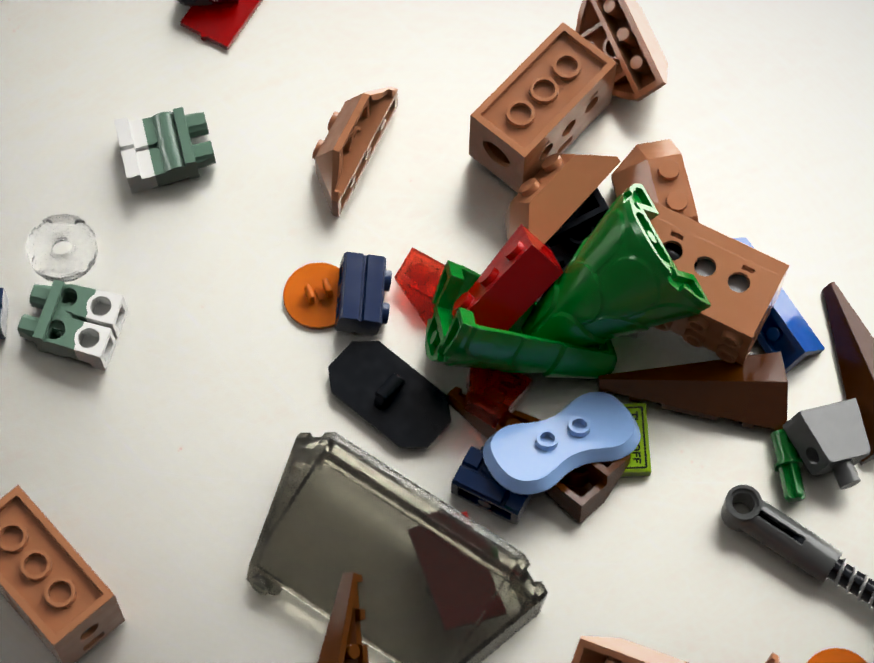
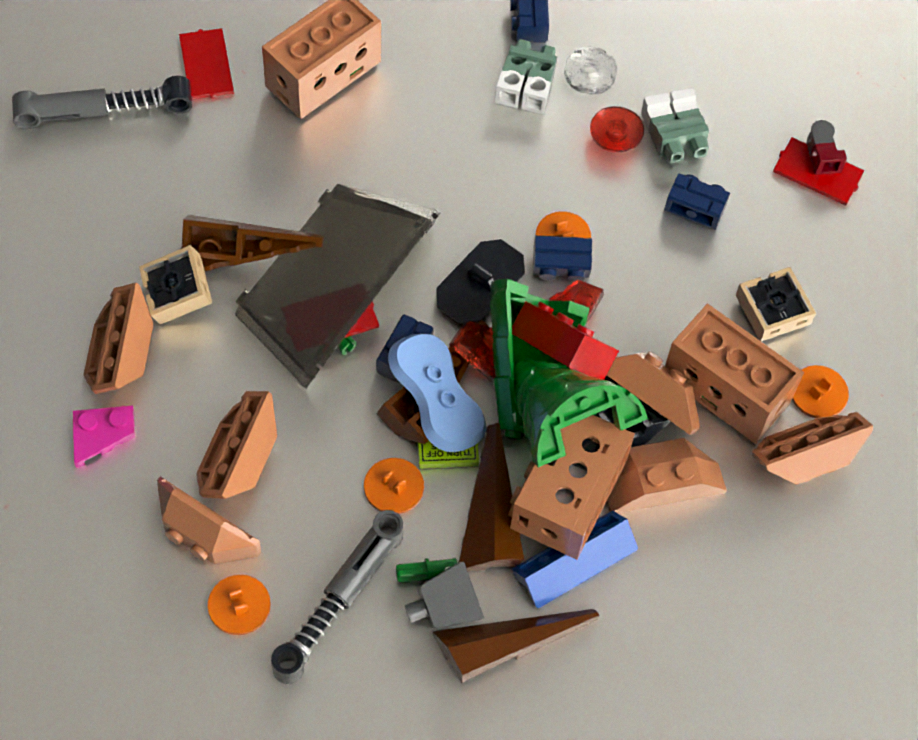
camera: 85 degrees right, 5 degrees down
nougat wedge [312,86,398,218] -> none
none -> orange piece [364,458,424,514]
none -> clear red dish [590,106,644,153]
none -> dark blue brick [664,173,730,230]
none -> piece [735,267,816,341]
none -> orange piece [792,365,849,418]

